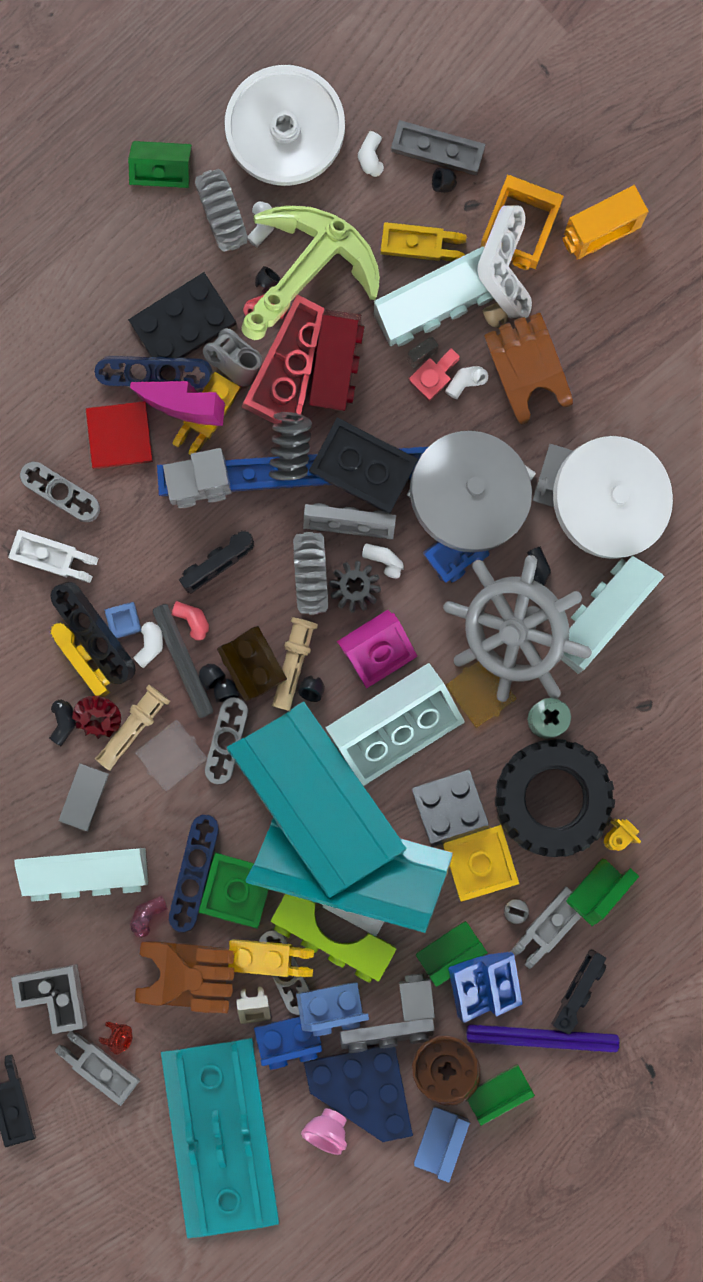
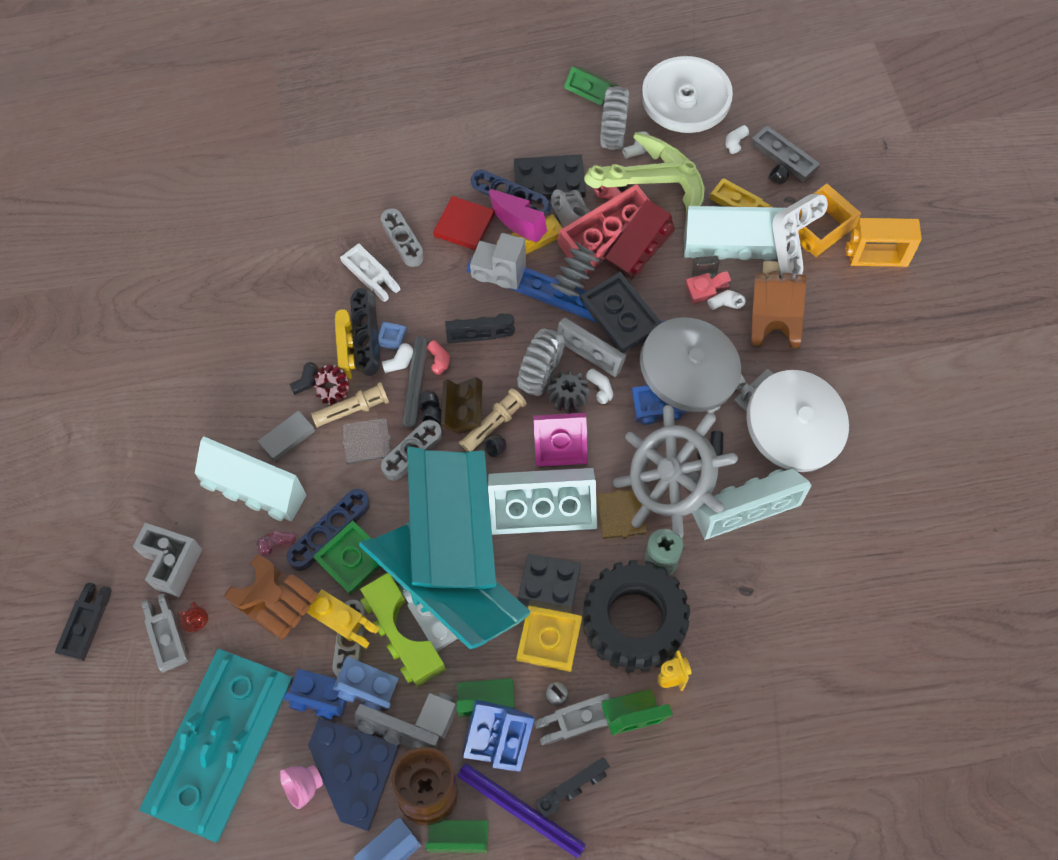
camera: 30 degrees right, 20 degrees down
dark tan tile [236,986,271,1024] -> none

